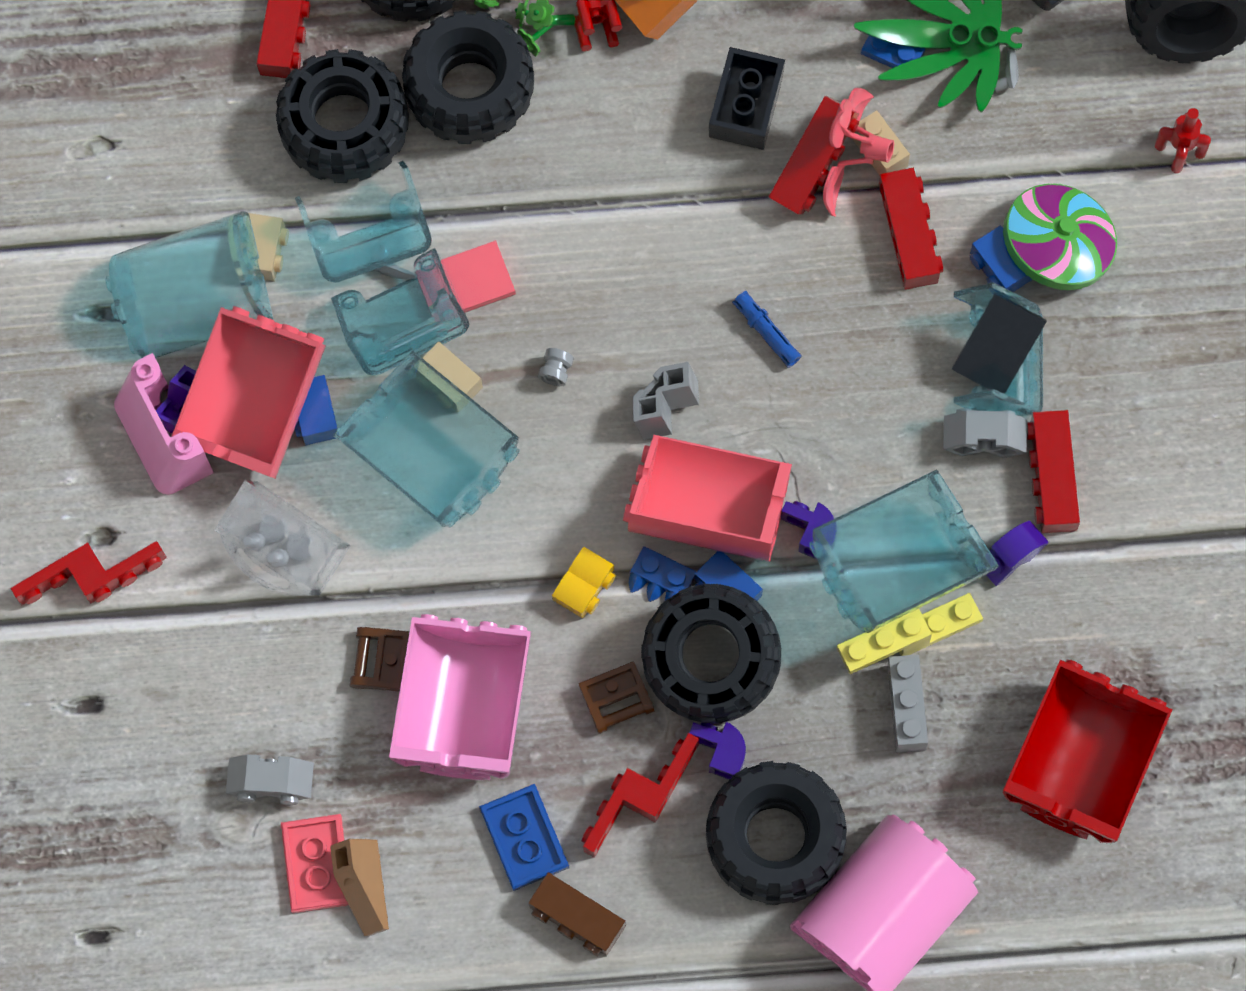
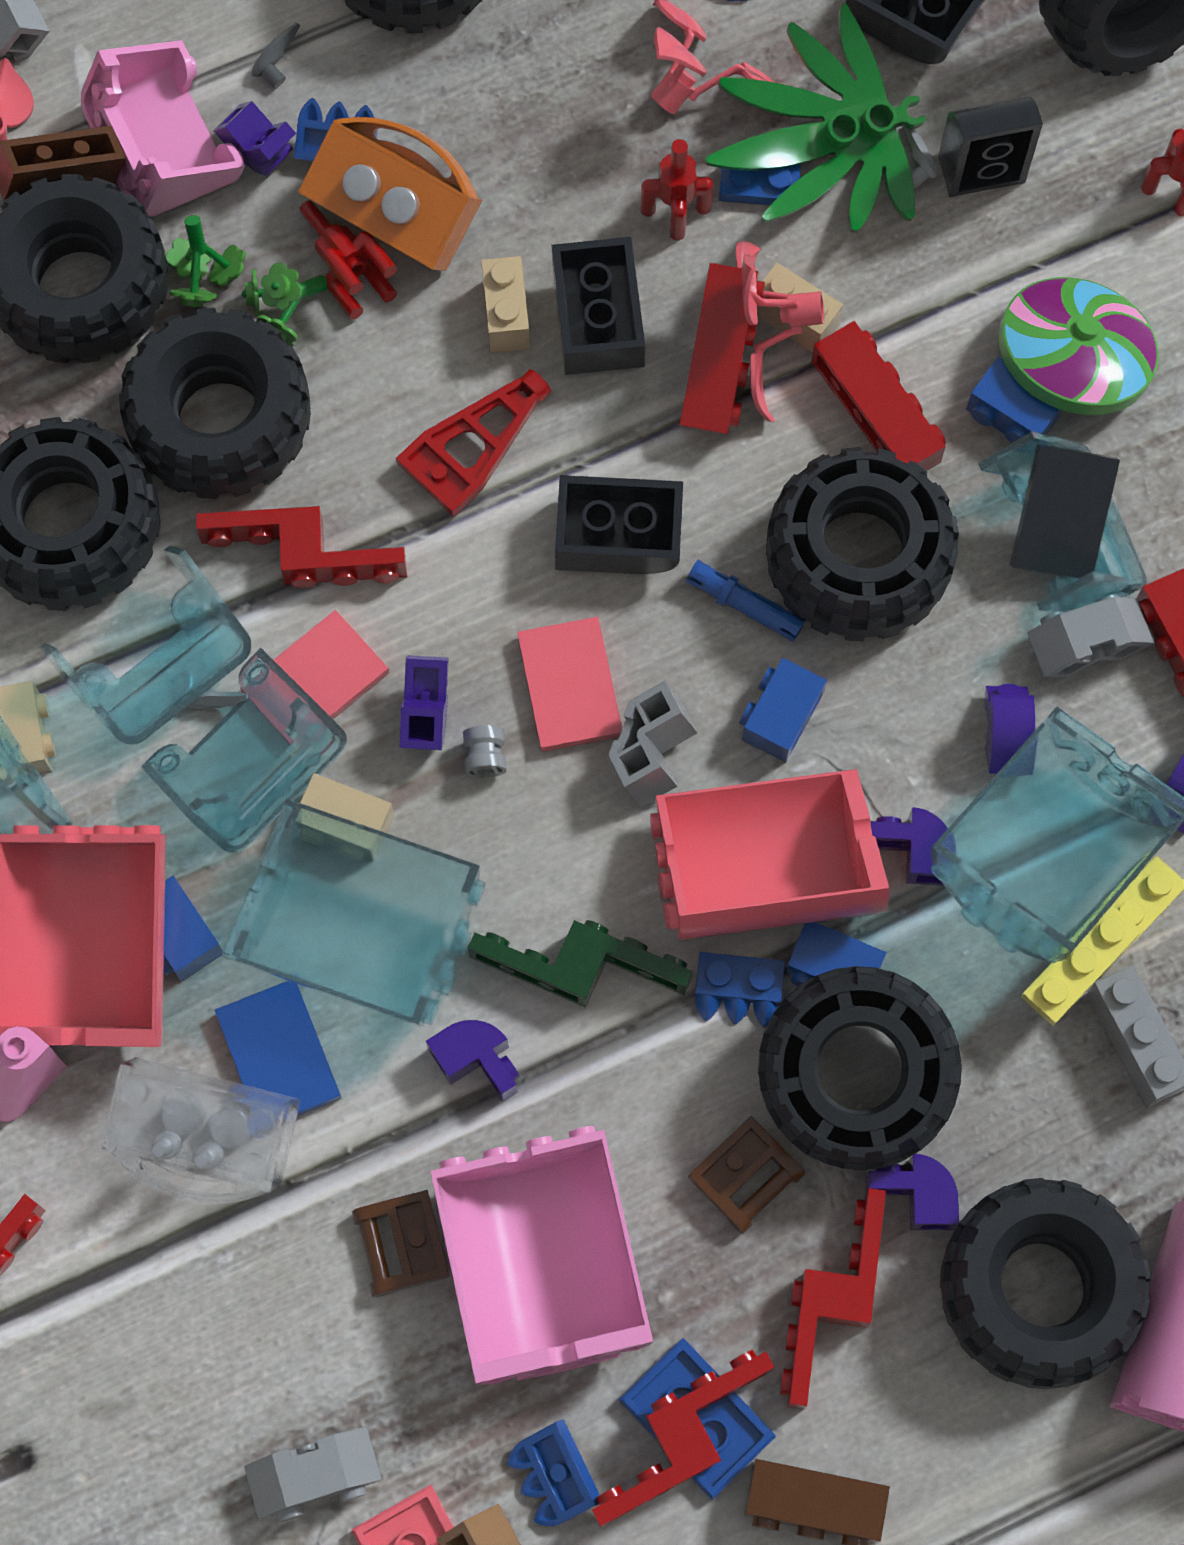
camera: 25 degrees left, 0 degrees up
yellow brick [552,547,616,618] -> none
none -> red bracket [196,506,407,588]
none -> blue tile [214,978,342,1131]
none -> red plate [396,369,551,517]
none -> dark purple brick [399,655,449,750]
none -> dark purple brick [426,1020,520,1102]
none -> dark green bracket [467,920,693,1008]
none -> tan brick [481,256,530,354]
none -> blue plate [507,1419,600,1526]
none -> coral tile [517,617,622,752]
none -> black brick [555,475,683,574]
none -> red bracket [592,1349,775,1528]
none -> red plant [640,139,713,241]
none -> blue brick [739,657,827,763]
none -> black tyre [766,447,959,642]
none -> black brick [938,96,1043,197]
none -> dark purple brick [984,684,1035,775]

